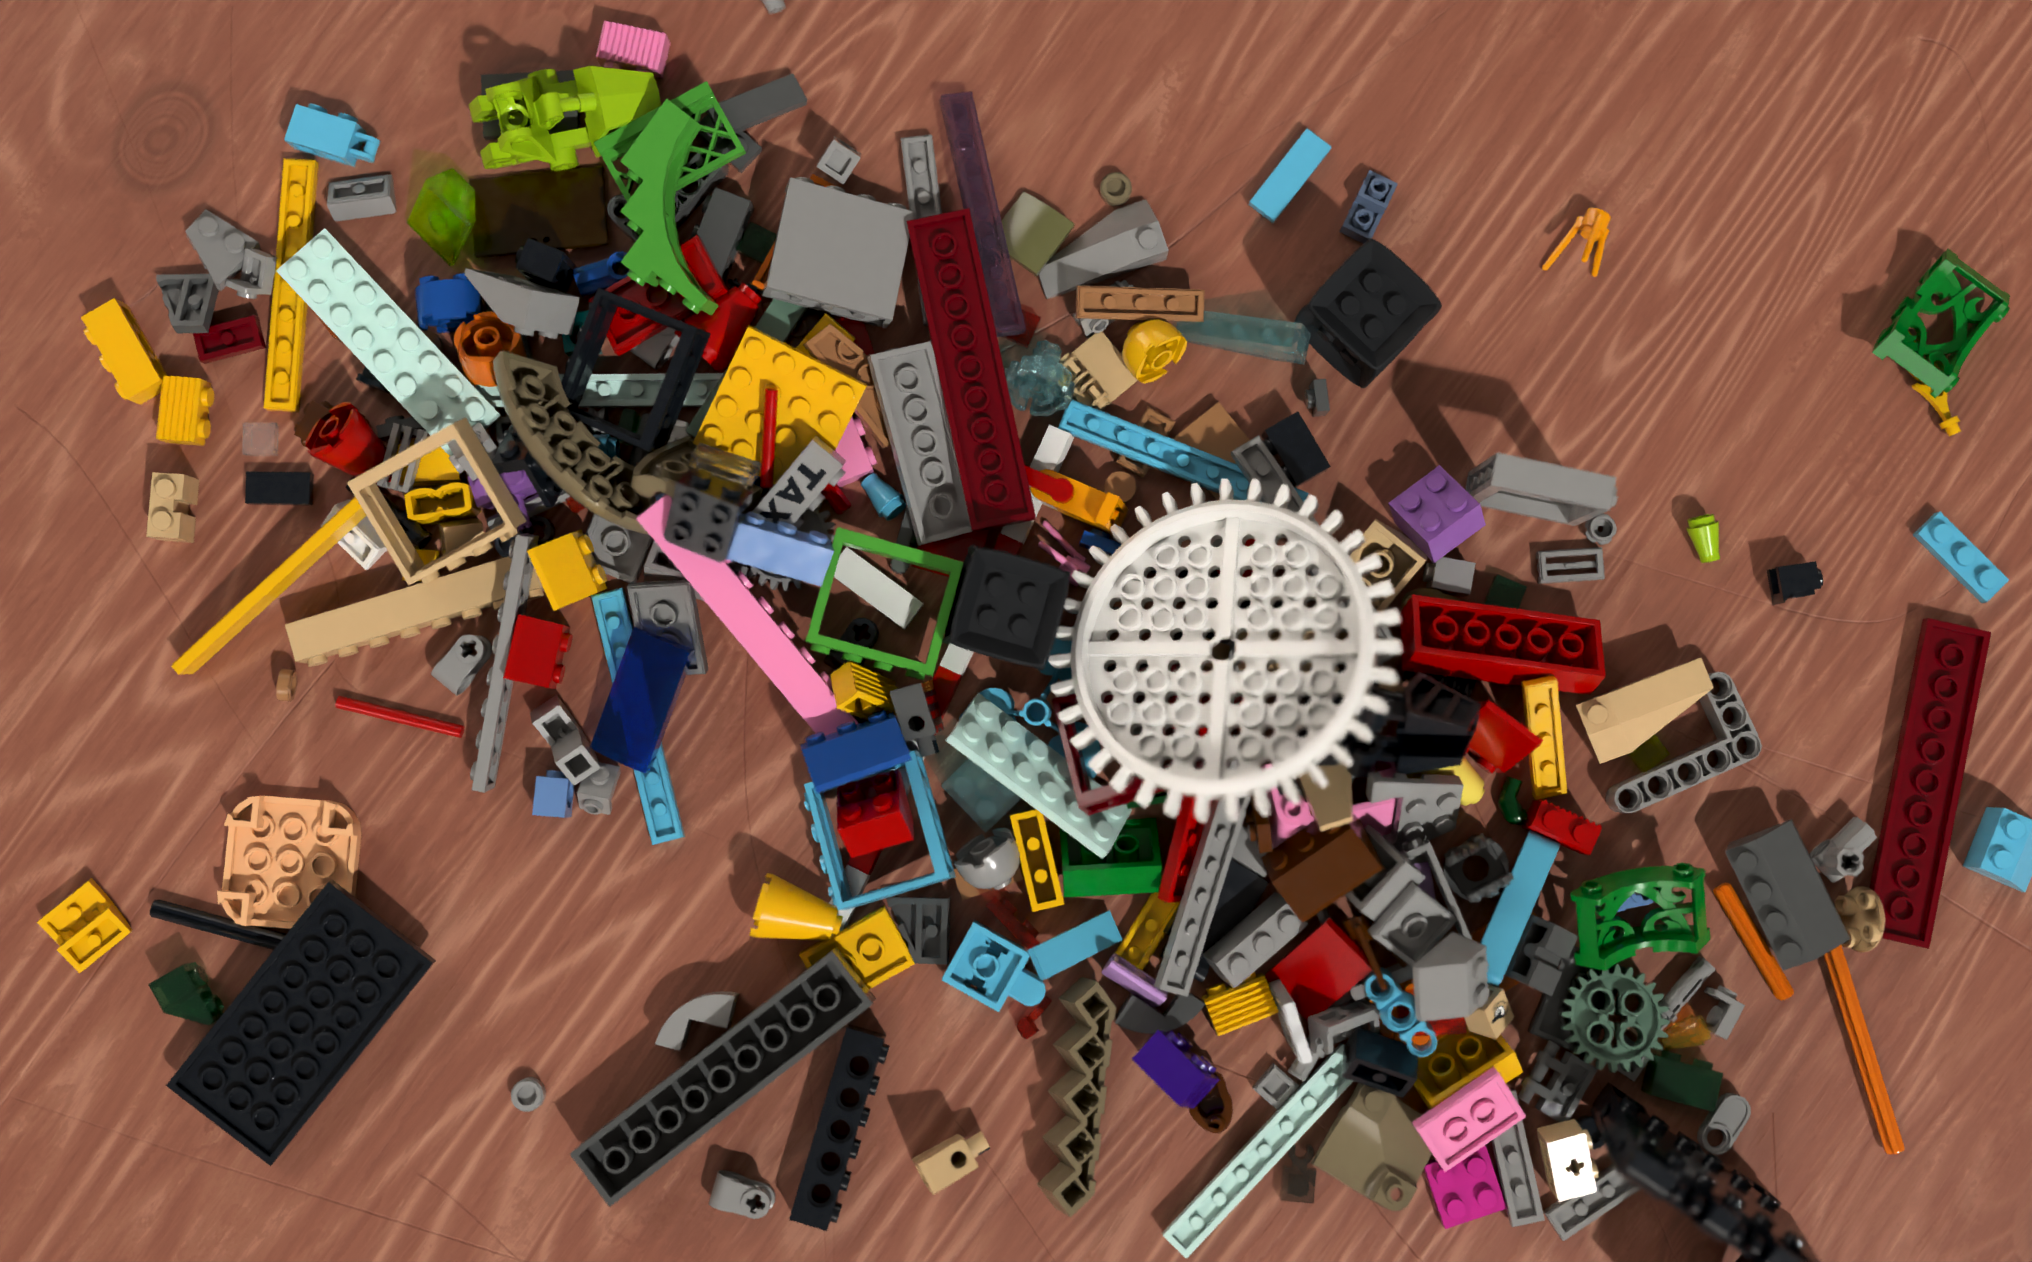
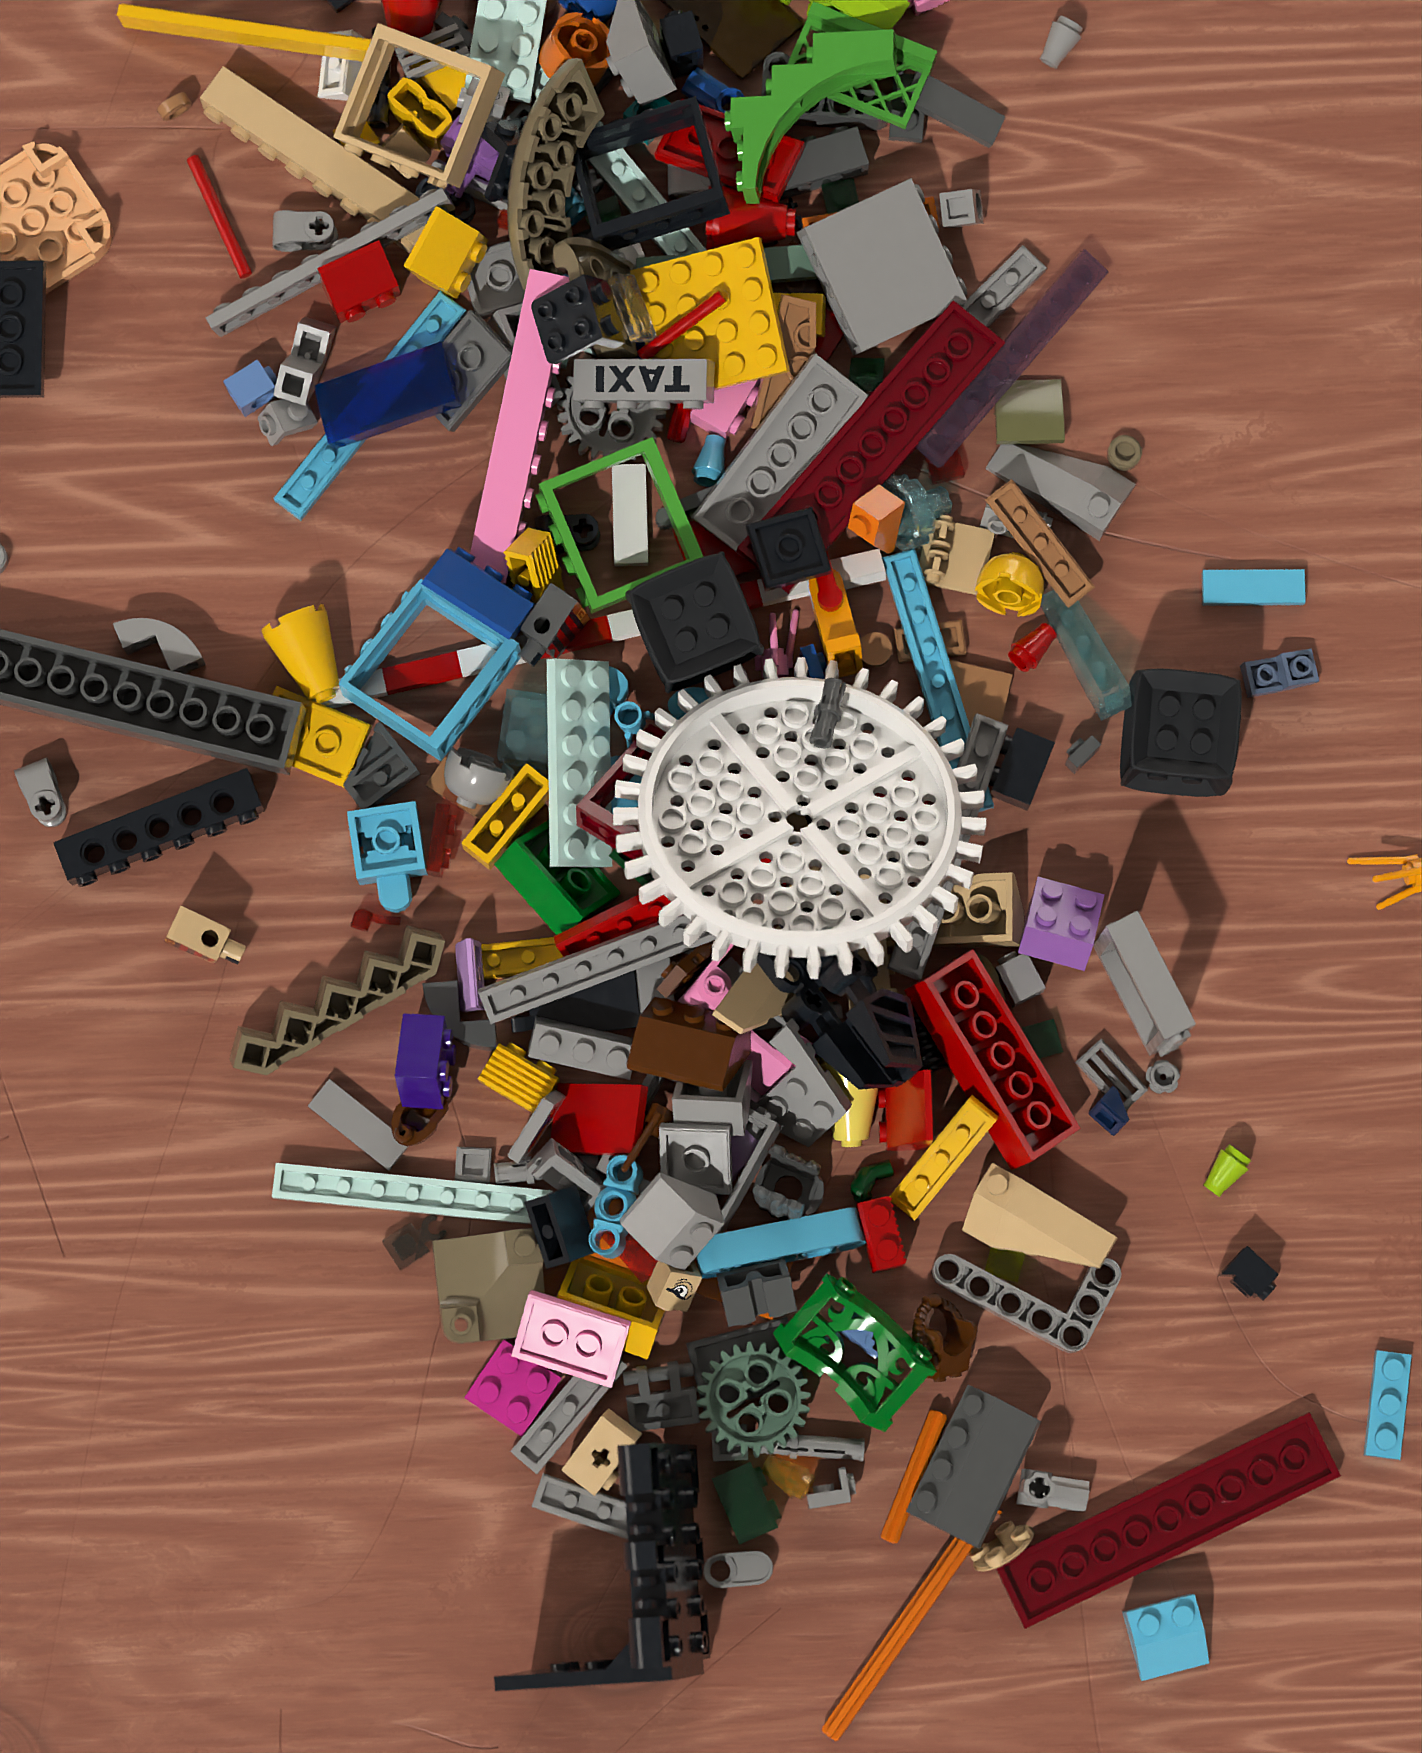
camera: 50 degrees right, 5 degrees down
medium blue brick [726,512,834,586] -> none
red slope [837,769,914,858] -> none
medium azure tile [1028,910,1123,980] -> none
none -> light grey tile [308,1079,409,1171]
none -> black tile [746,507,832,592]
none -> dark grey pin [809,678,846,749]
none -> orange slope [848,485,905,555]
none -> clear green plate [849,358,885,391]
none -> reddish brown piece [912,1293,977,1382]
none -> red cone [1008,623,1057,672]
none -> dark blue slope [1088,1086,1130,1136]

